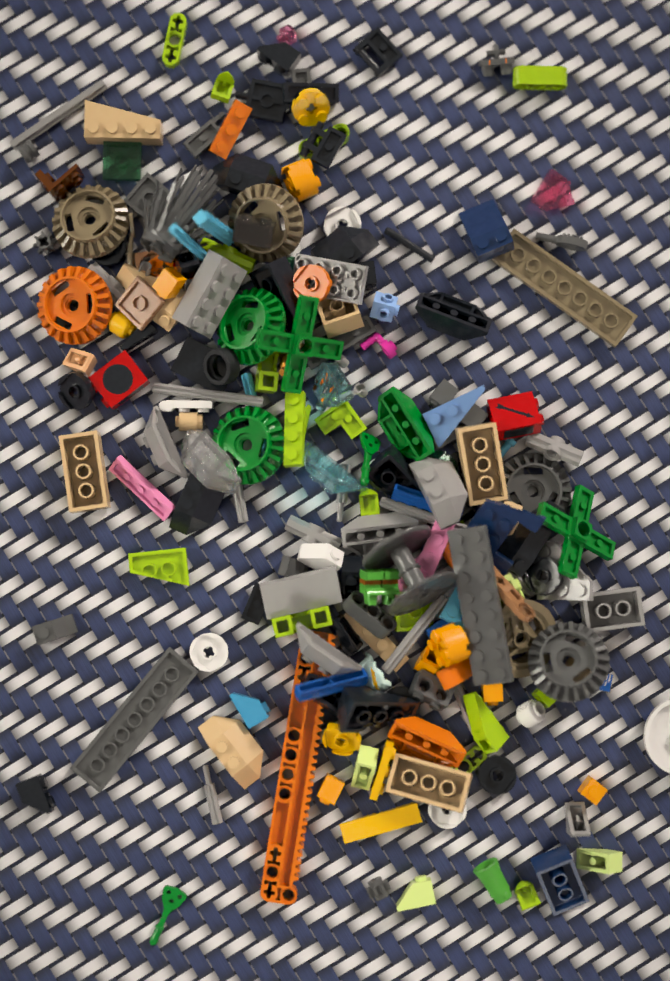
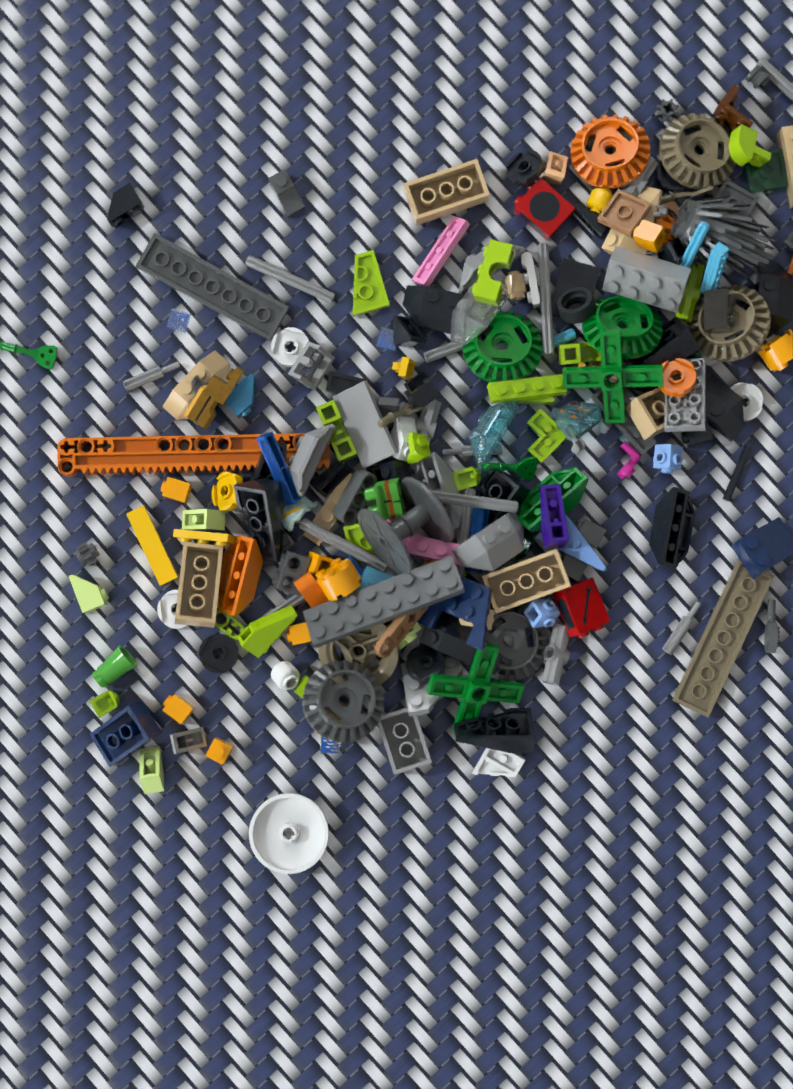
camera: 90 degrees right, 0 degrees up
none -> light orange brick [162,694,195,724]
none -> clear tile [166,308,191,333]
none -> pearl gold plate [184,366,245,429]
none -> light grey axle [245,256,335,303]
none -> light grey window [288,341,335,390]
none -> clear tile [376,327,397,351]
none -> dark tan piece [377,402,426,428]
none -> yellow tile [392,357,416,381]
none -> black slope [393,315,427,347]
none -> black window [403,371,441,408]
none -> lime plate [407,432,430,464]
none -> light grey axle [430,490,518,513]
none -> black wedge [454,708,535,754]
none -> lime arch [472,239,515,307]
none -> white wing [472,748,525,777]
none -> light blue brick [524,598,560,628]
none -> dark purple slope [540,484,569,549]
none -> light grey axle [662,601,701,655]
none -> lime brick [728,124,772,167]

